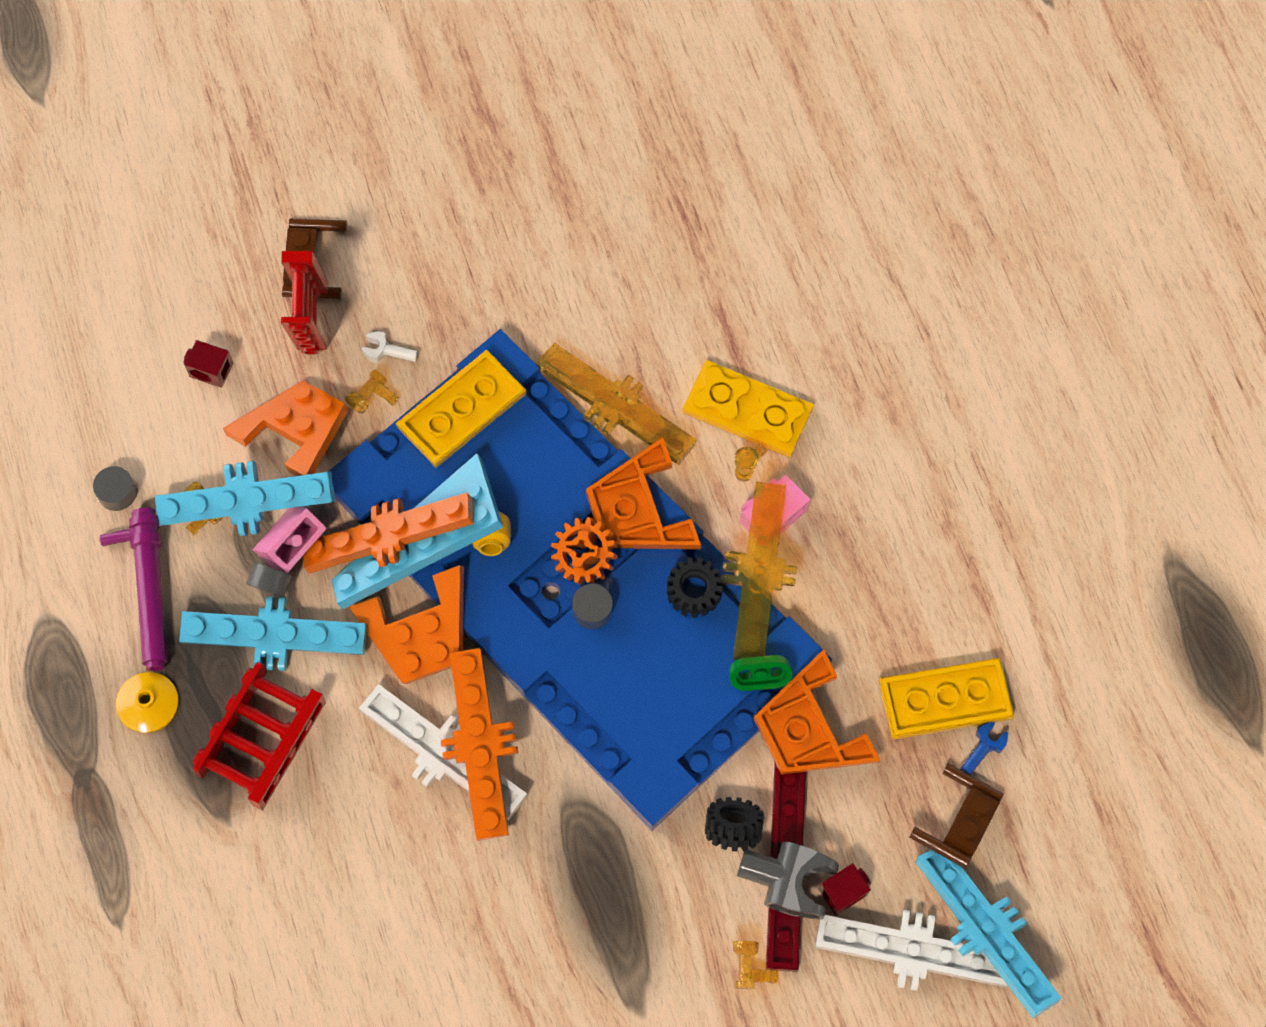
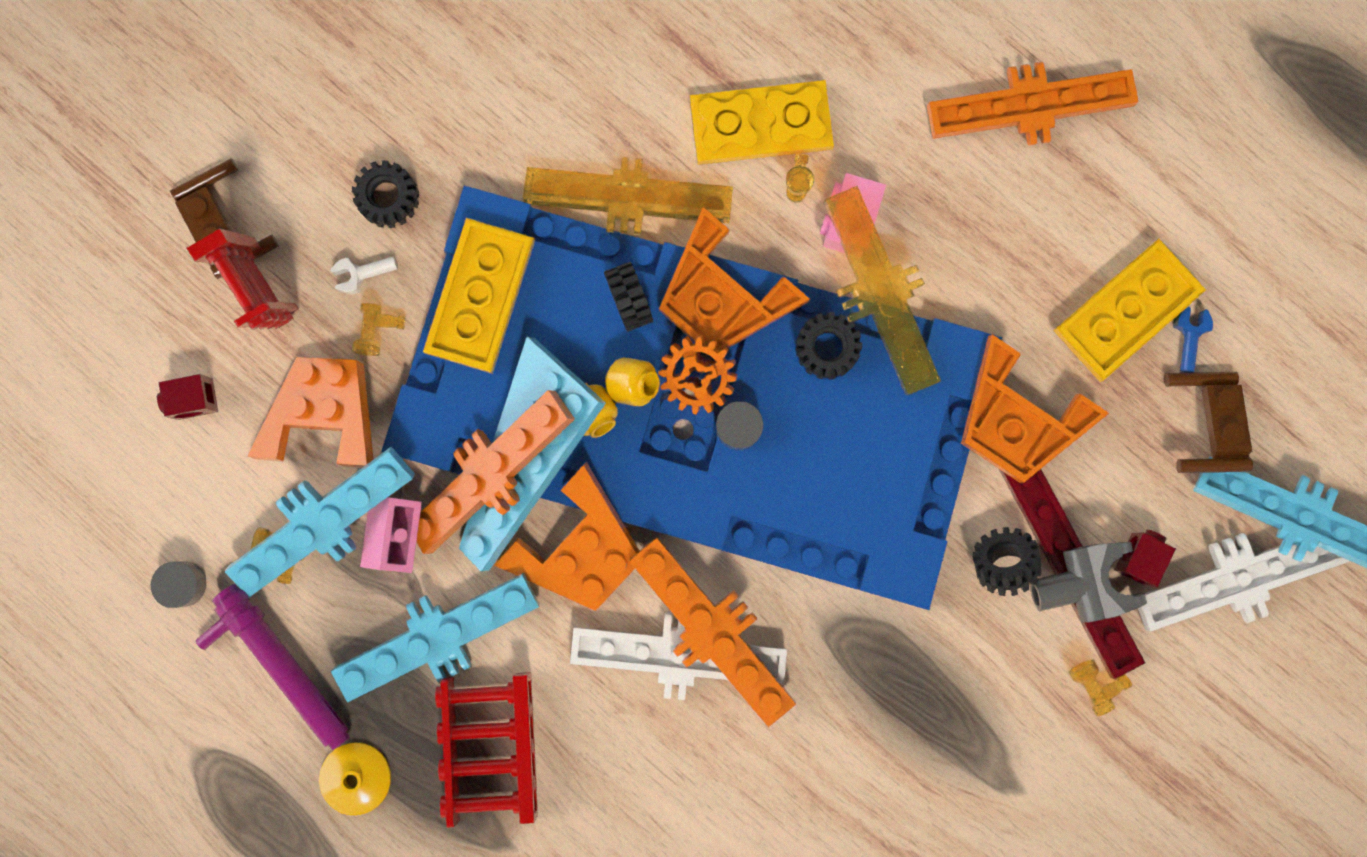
camera: 25 degrees left, 15 degrees up
dark grey piece [246,562,292,597] -> none
green plate [729,655,792,691] -> none
none -> black tyre [351,160,419,228]
none -> black tyre [604,262,654,332]
none -> yellow head [605,357,660,407]
none -> orange hinge [927,62,1139,146]

